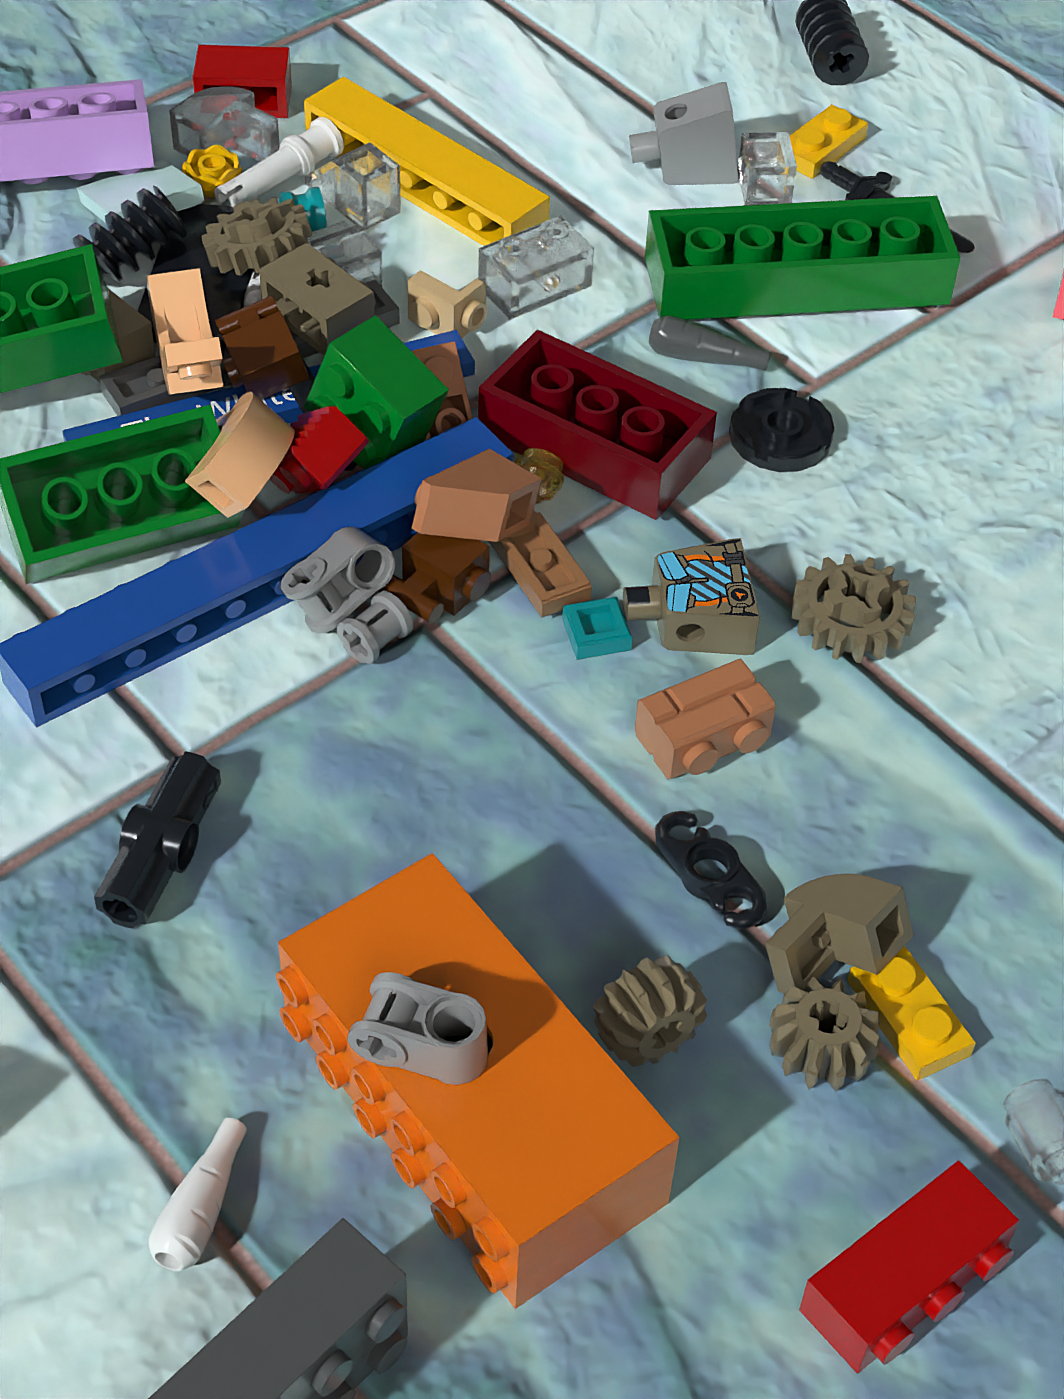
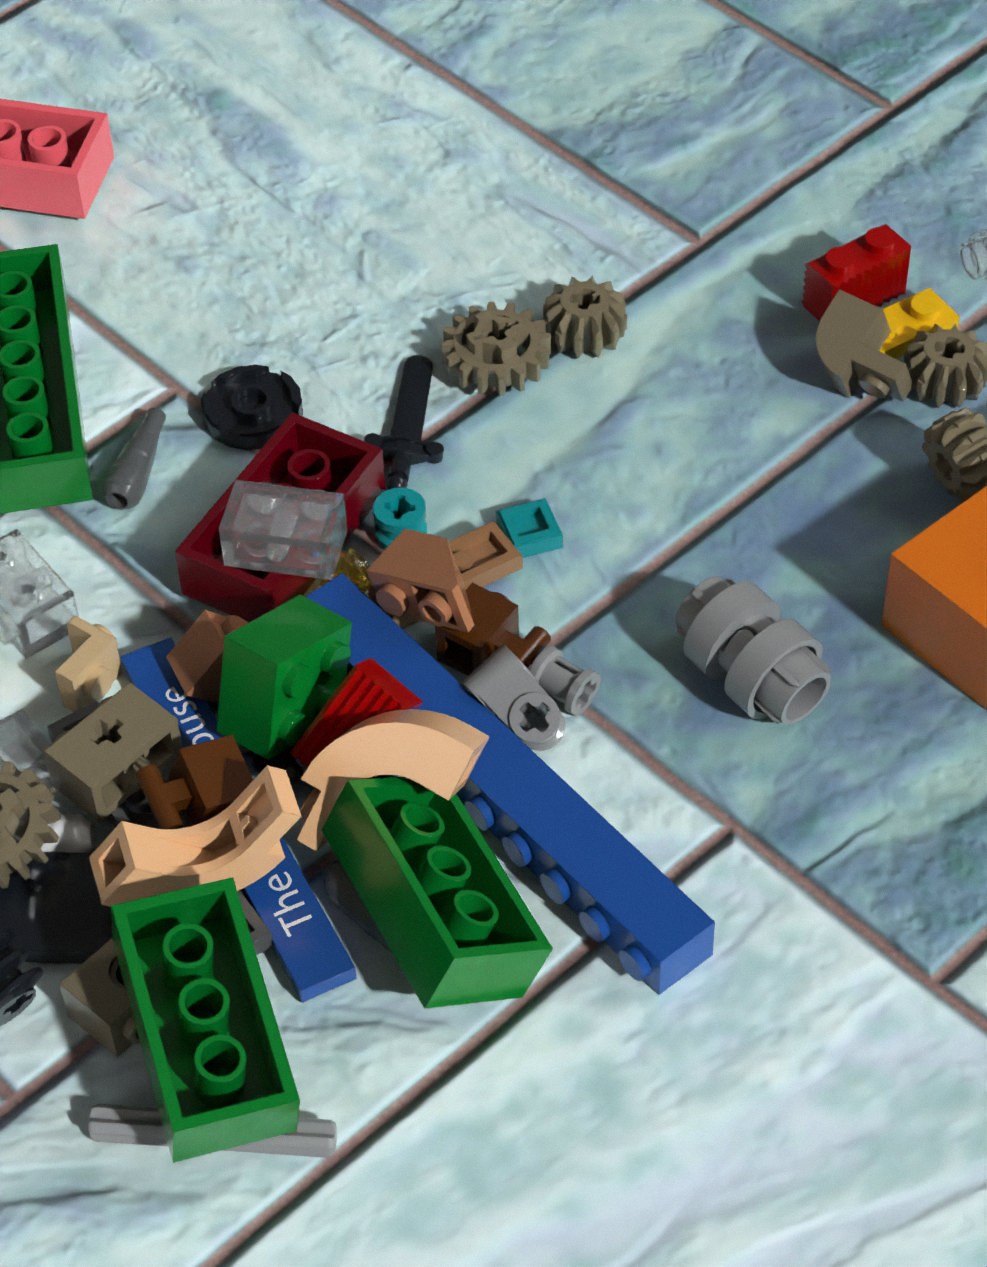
camera: 90 degrees left, 0 degrees up
black piece [94,751,221,929] -> none
torso [623,538,760,655] -> none
nougat brick [635,658,776,779] -> none
black piece [655,811,767,929] -> none
none -> clear brick [219,480,347,580]
none -> black sword [364,355,444,490]
none -> teal wheel [373,487,427,550]
none -> dark tan gear [543,275,627,359]
none -> light grey piece [676,576,831,725]
none -> red brick [801,224,911,321]

